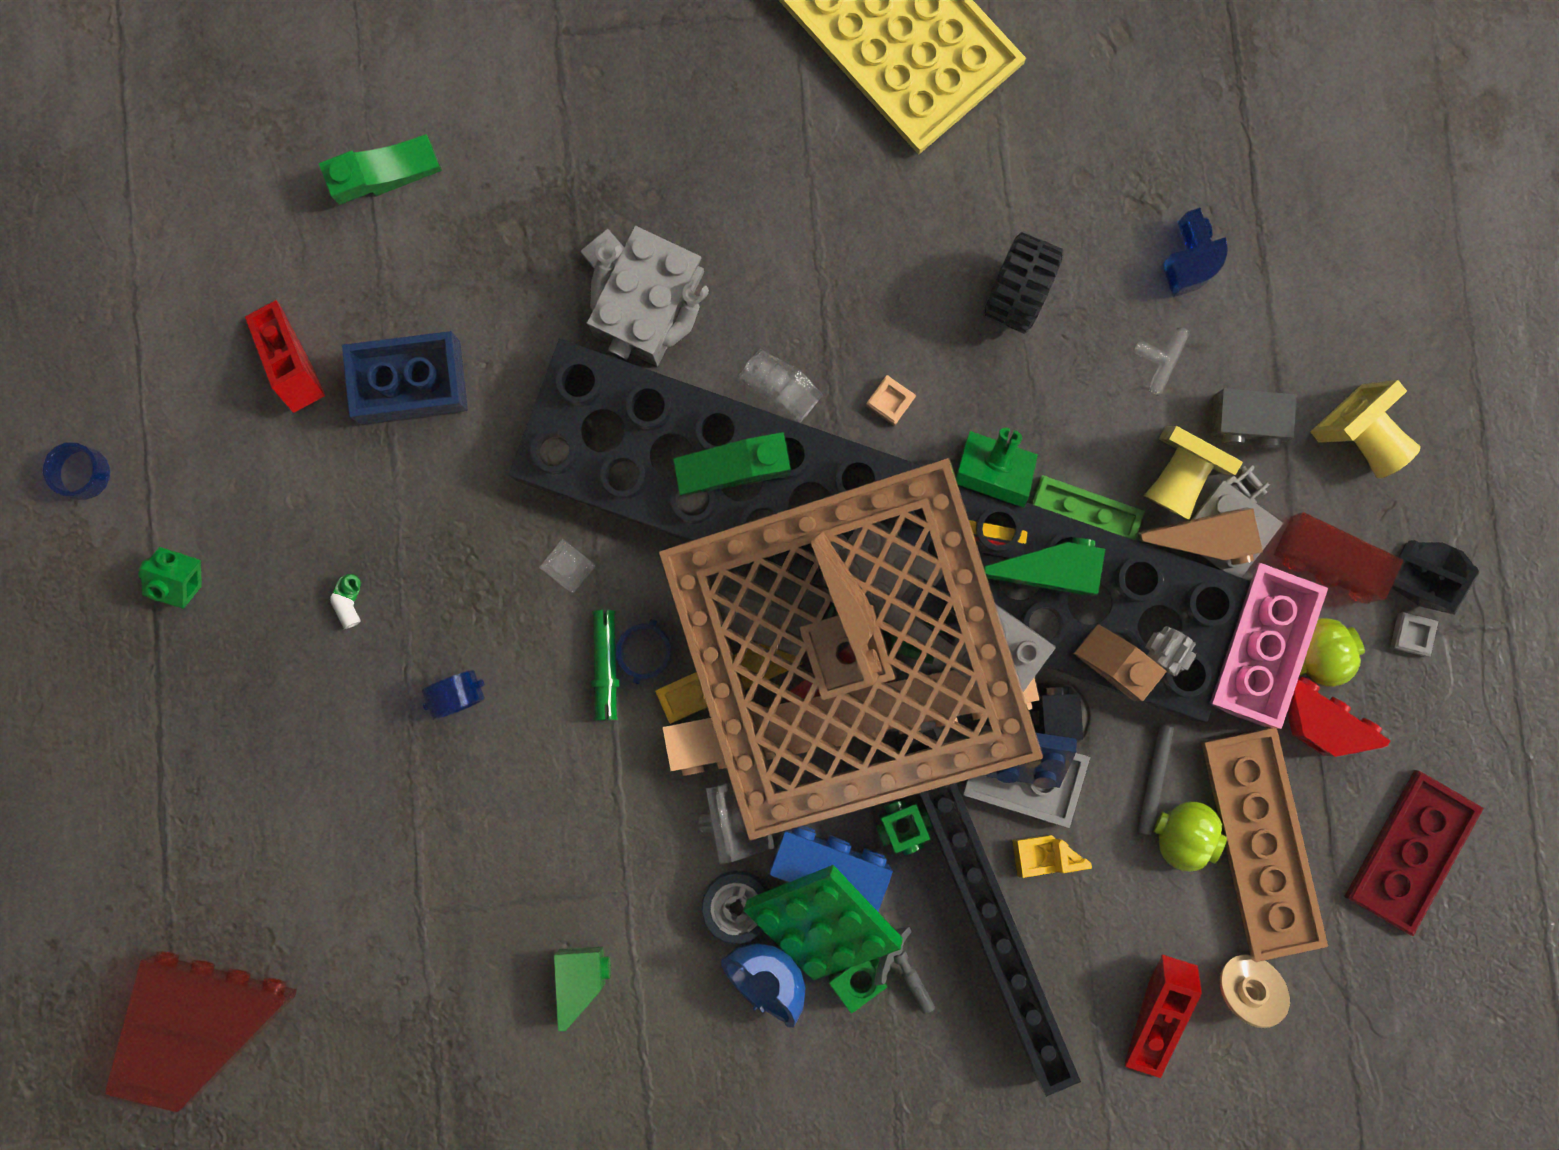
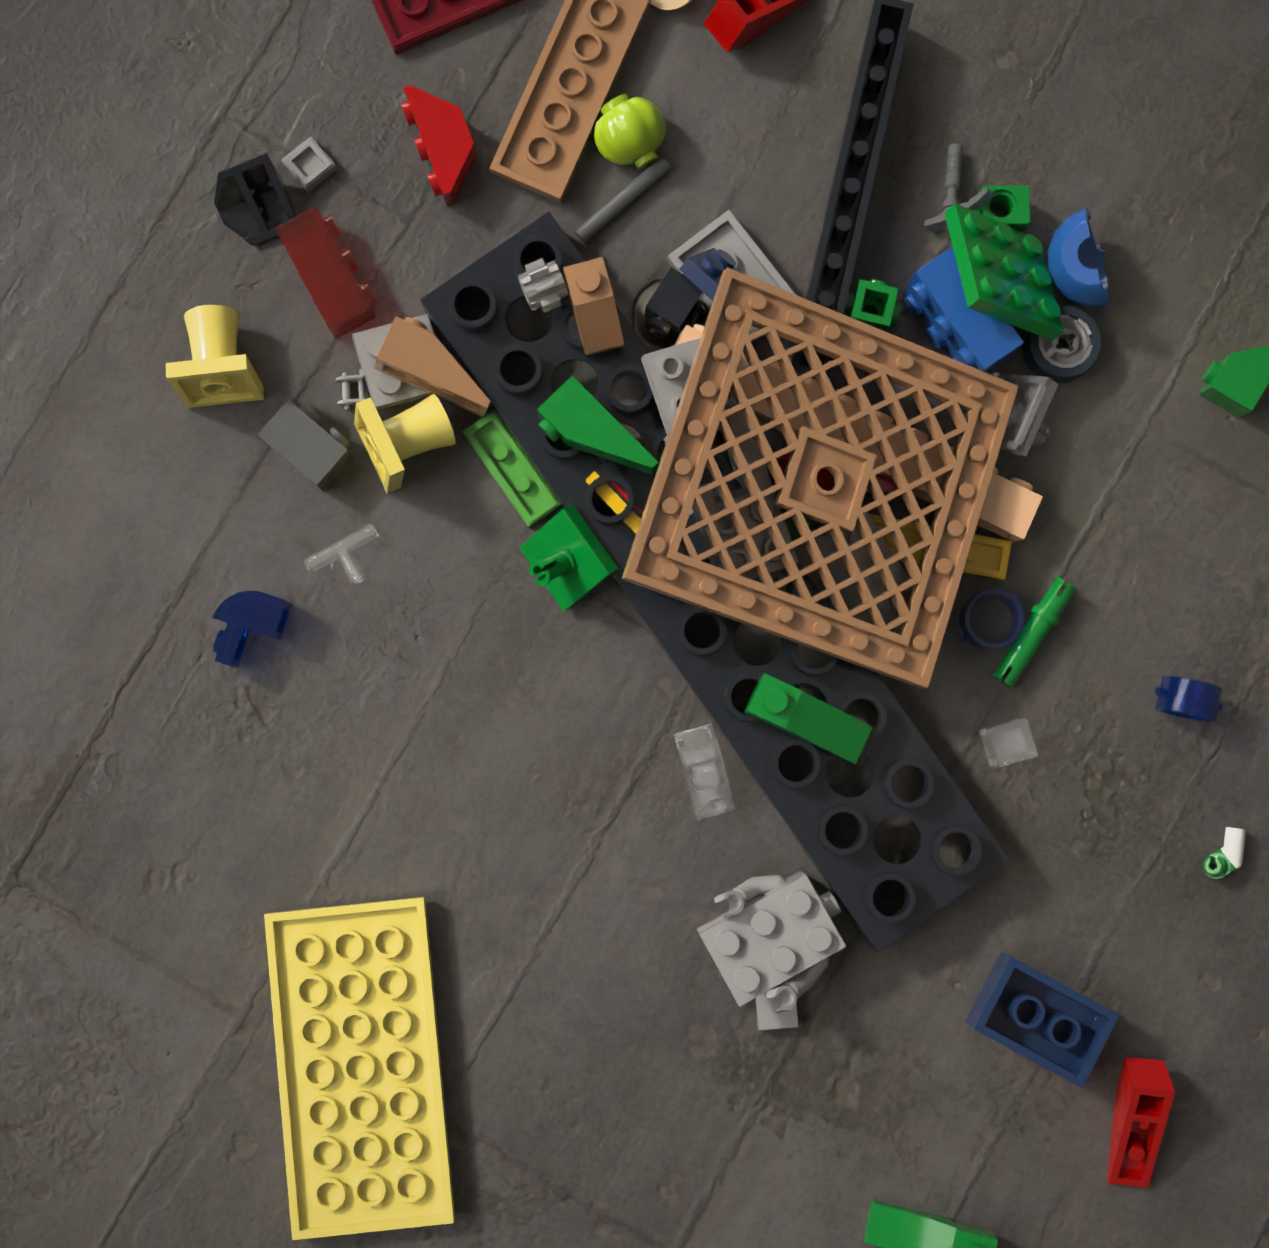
camera: 150 degrees left, 0 degrees up
medium nougat piece [811,532,881,686] -> none
light nougat tile [866,375,916,426] -> none
black tyre [984,232,1063,334] -> none
yellow slope [1012,835,1092,878] -> none
bright pink slope [1210,563,1328,729] -> none
lime plant [1299,618,1365,687] -> none

